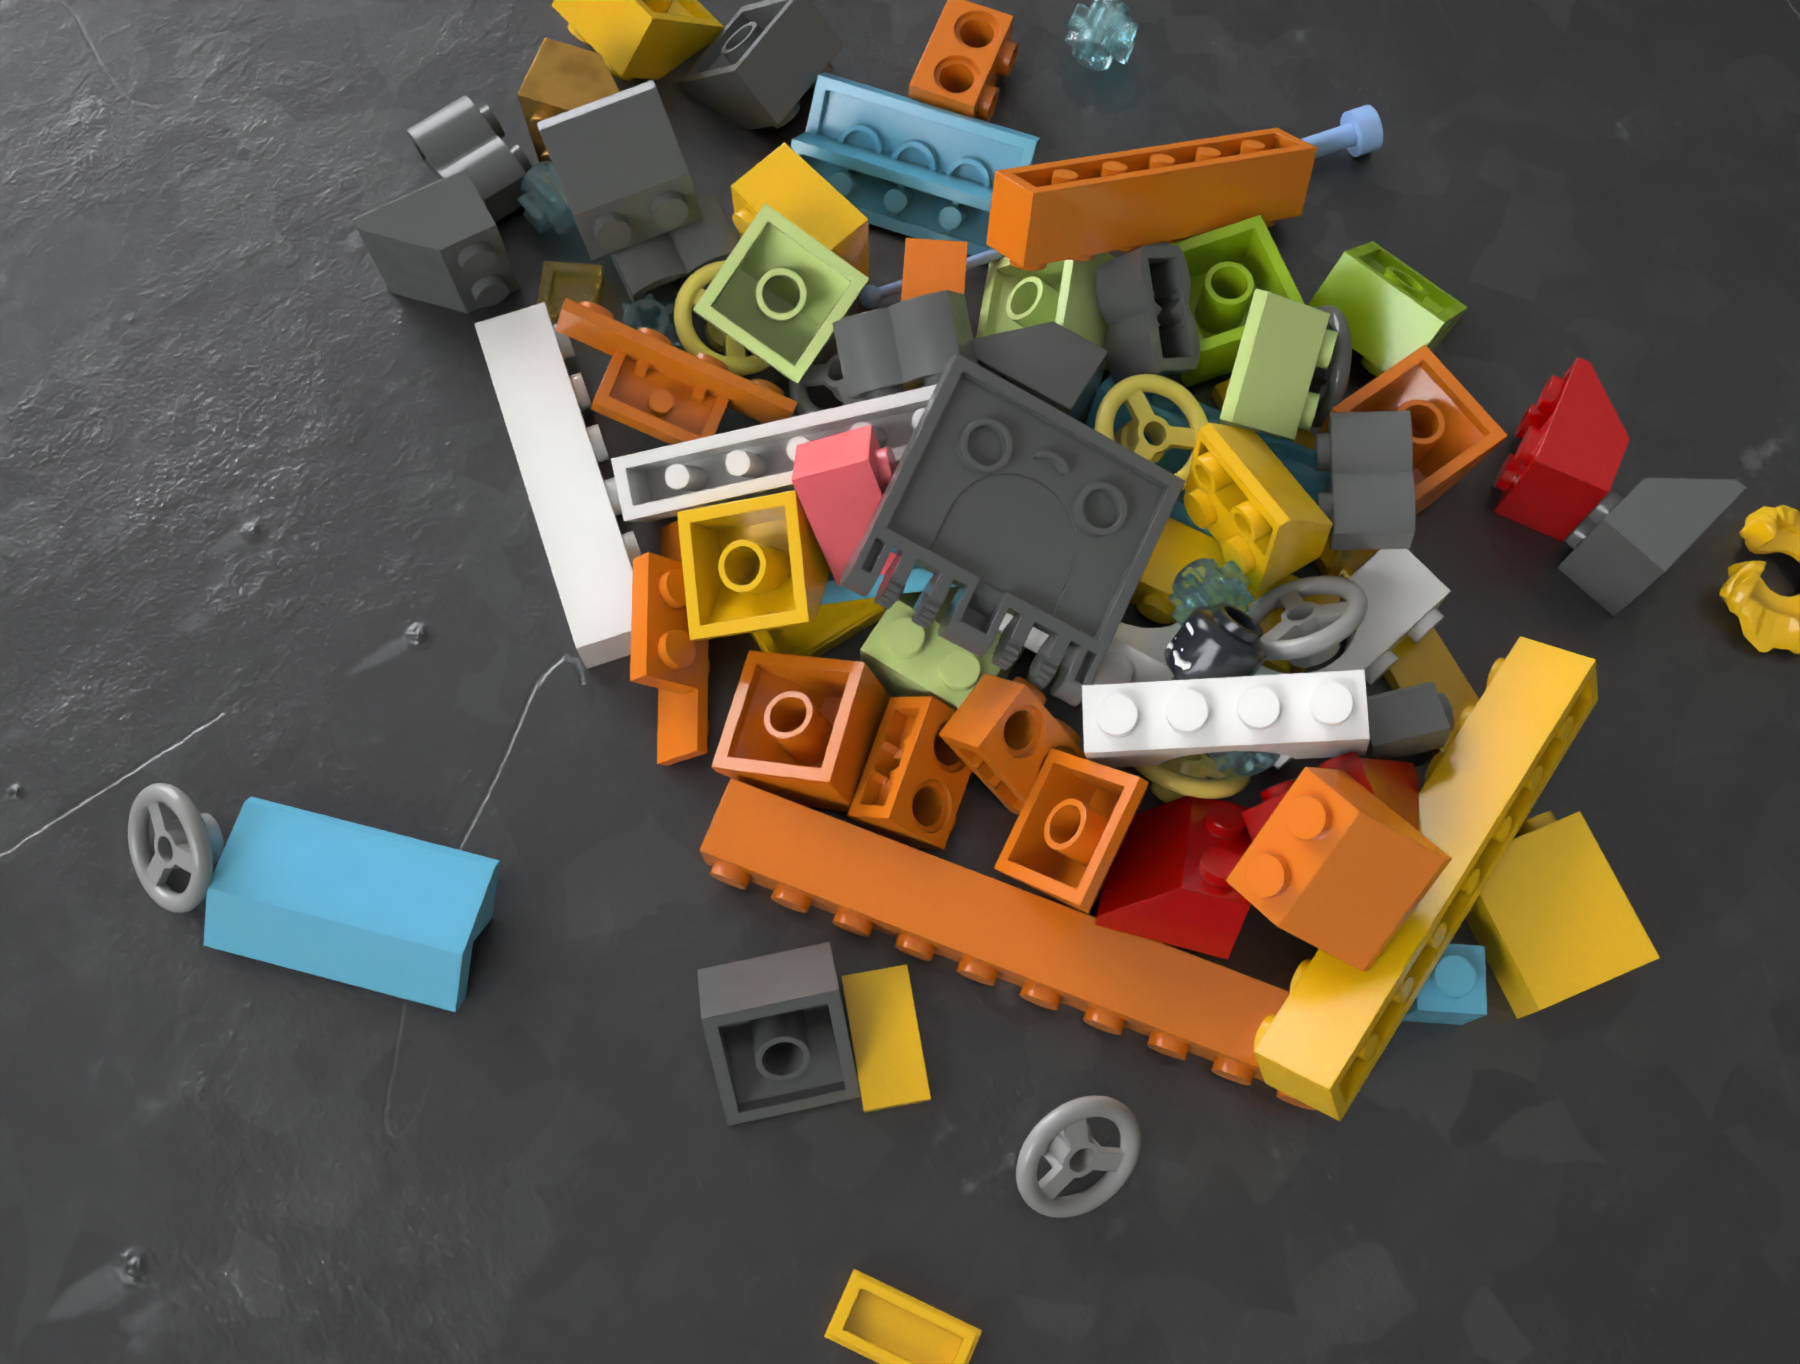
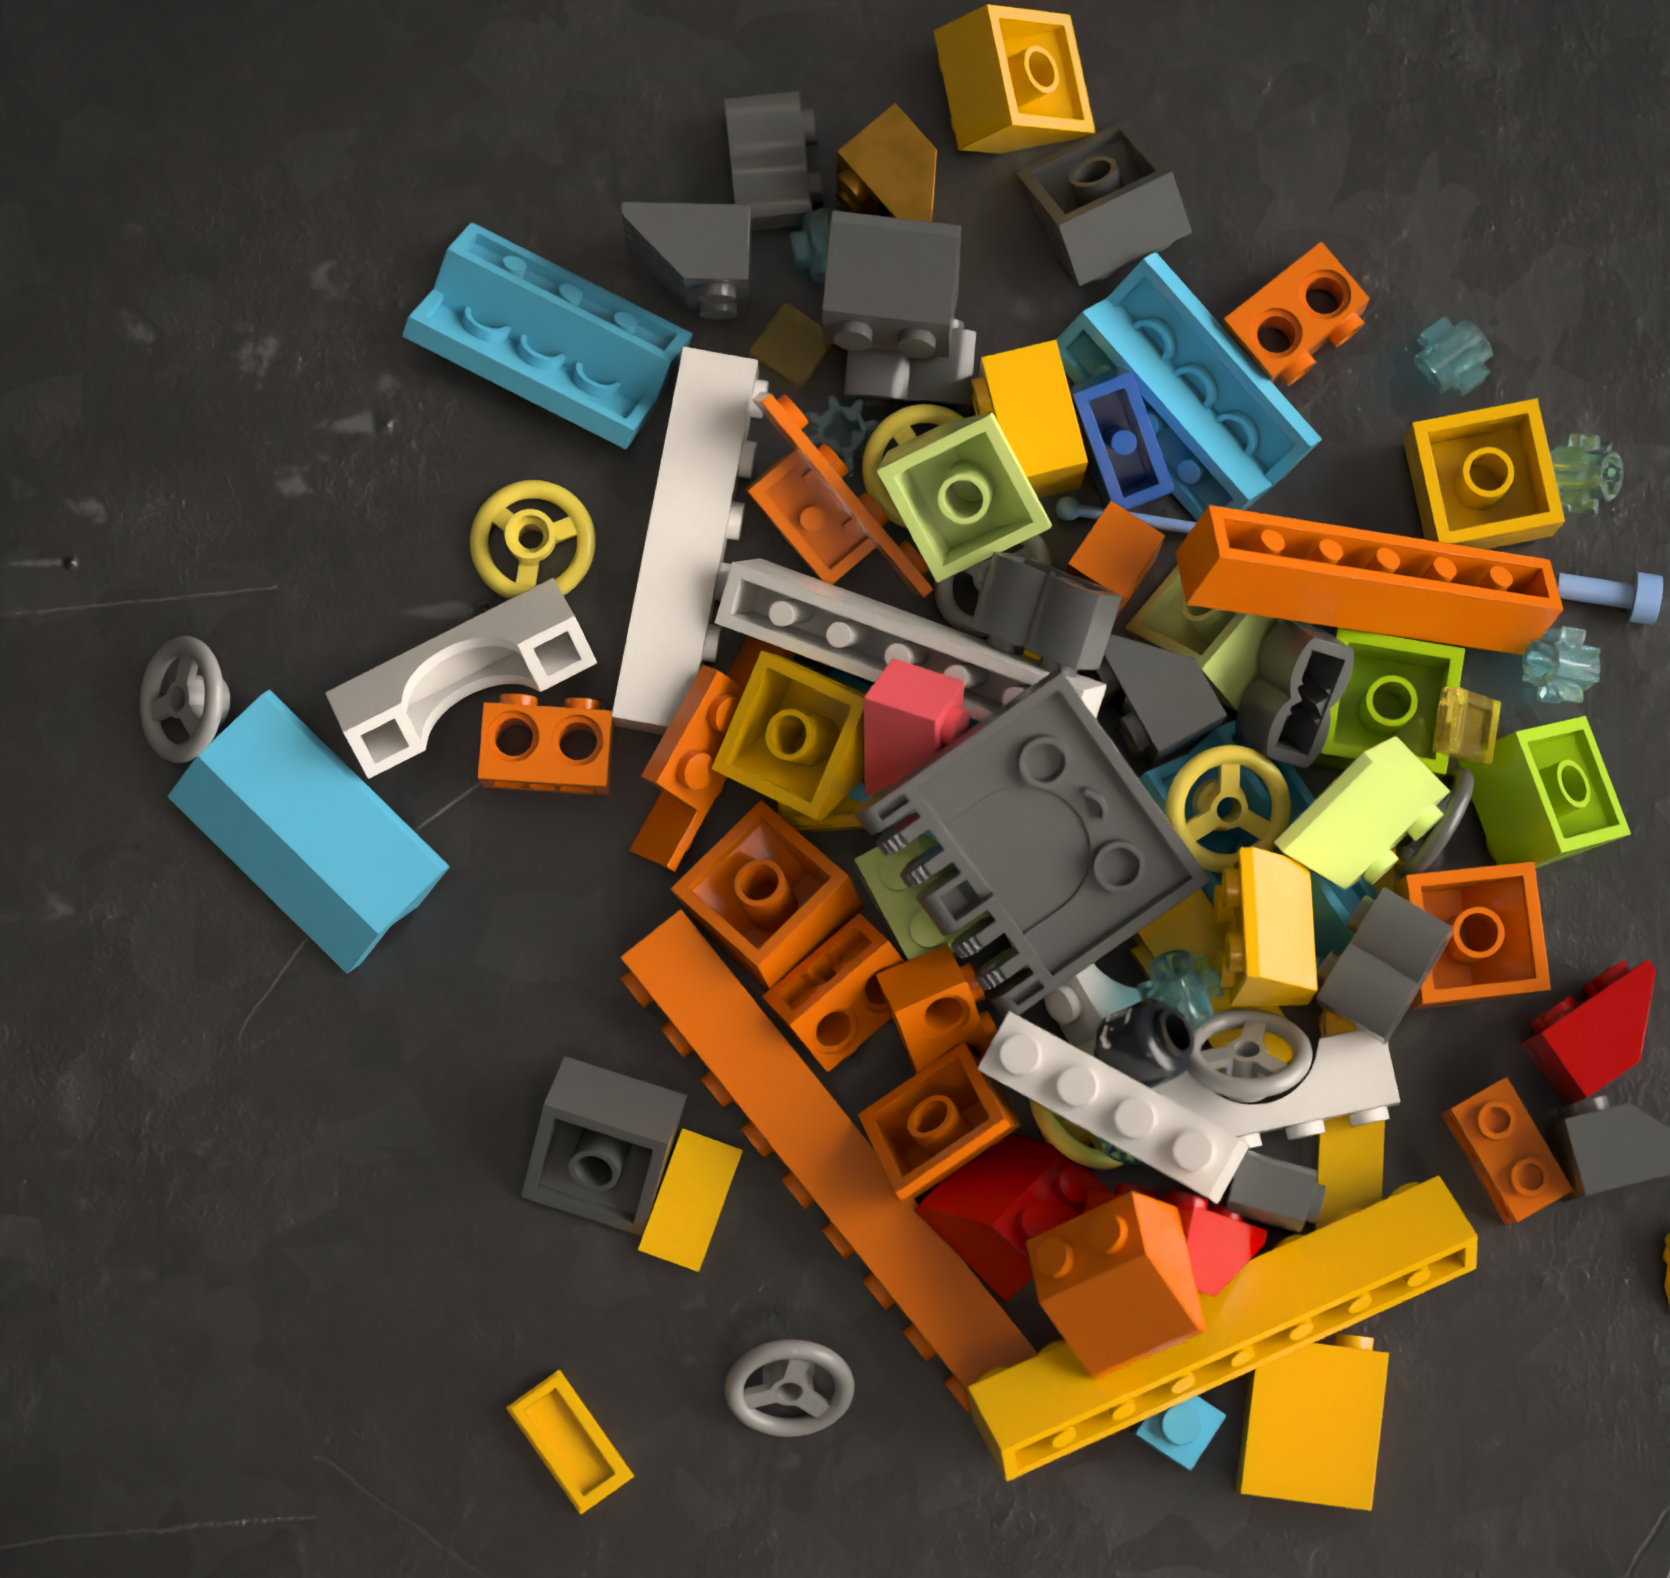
camera: 30 degrees right, 10 degrees up
none -> white arch [325,578,597,779]
none -> medium azure slope [402,222,693,450]
none -> light yellow piece [470,480,596,600]
none -> orange brick [478,694,614,796]
none -> blue brick [1069,367,1175,510]
none -> yellow brick [1403,398,1565,549]
none -> clear yellow tile [1432,687,1501,765]
none -> orange brick [1441,1077,1573,1226]
none -> clear light blue gear [1522,626,1601,704]
none -> clear light blue gear [1550,434,1624,514]

